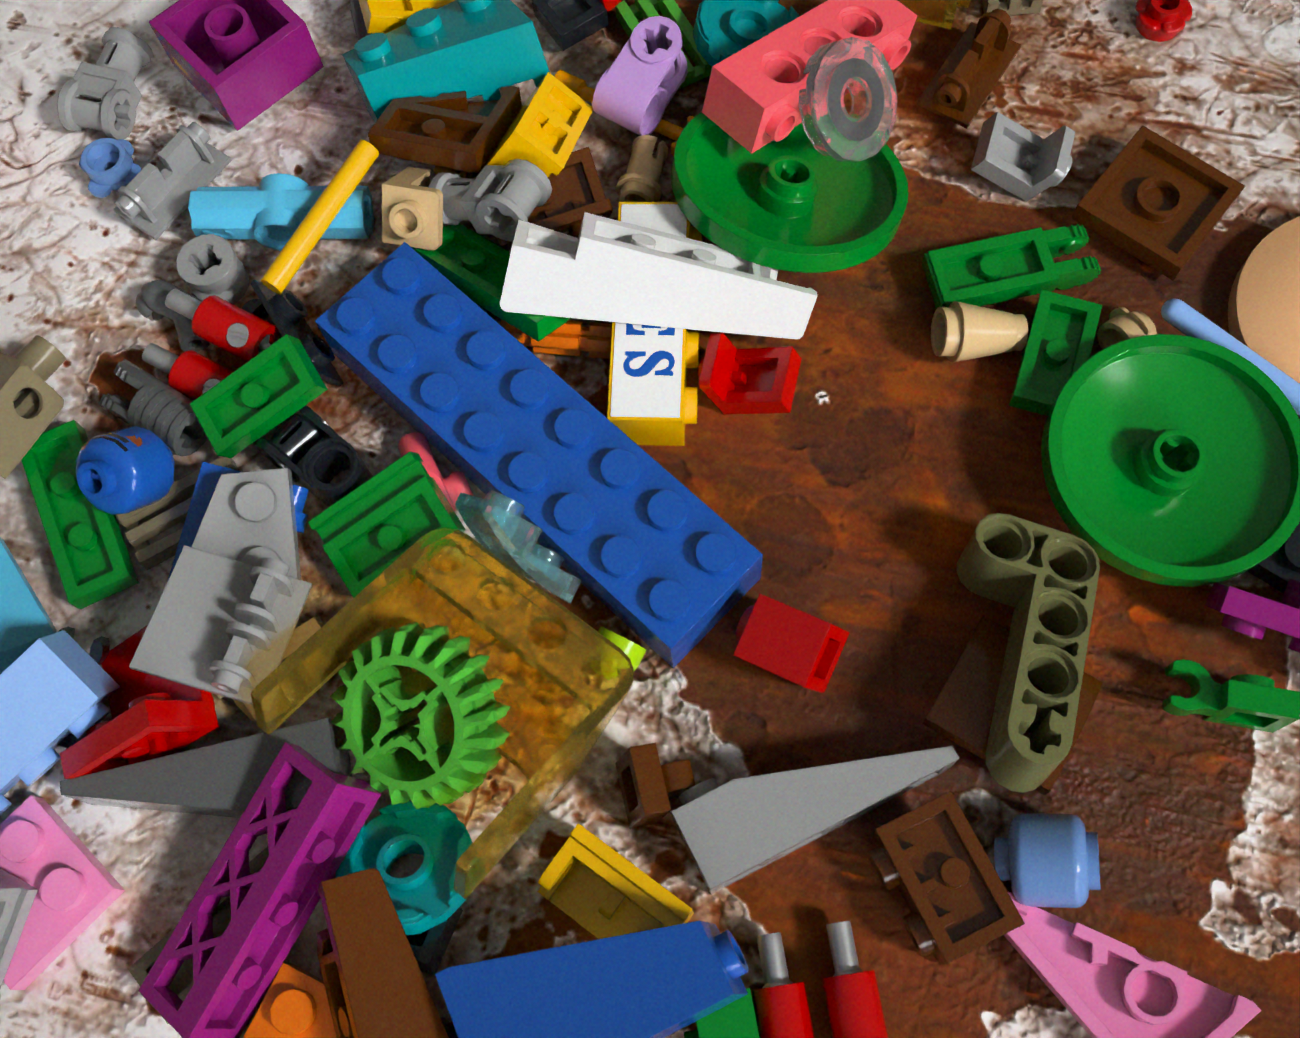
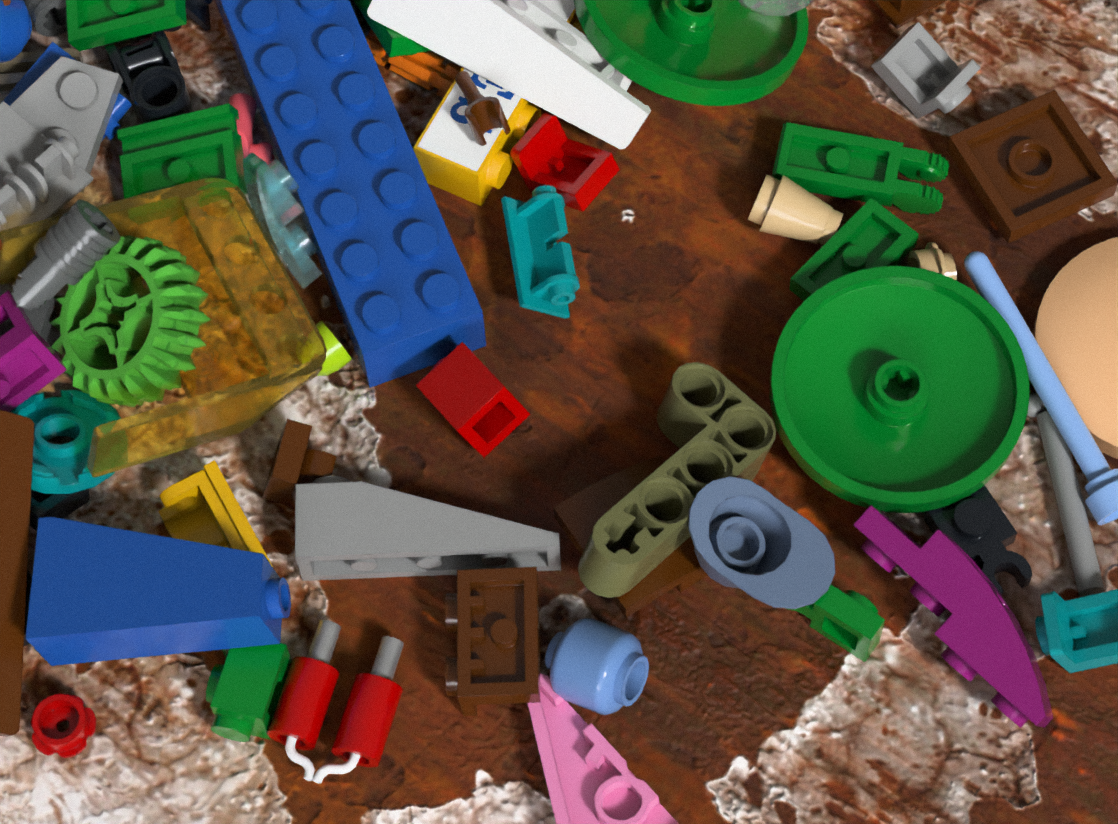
camera: 20 degrees right, 5 degrees down
none -> dark grey hinge [10,200,120,312]
none -> reddish brown hand [455,71,511,146]
none -> teal hinge [501,185,580,319]
none -> sand blue piece [688,476,835,609]

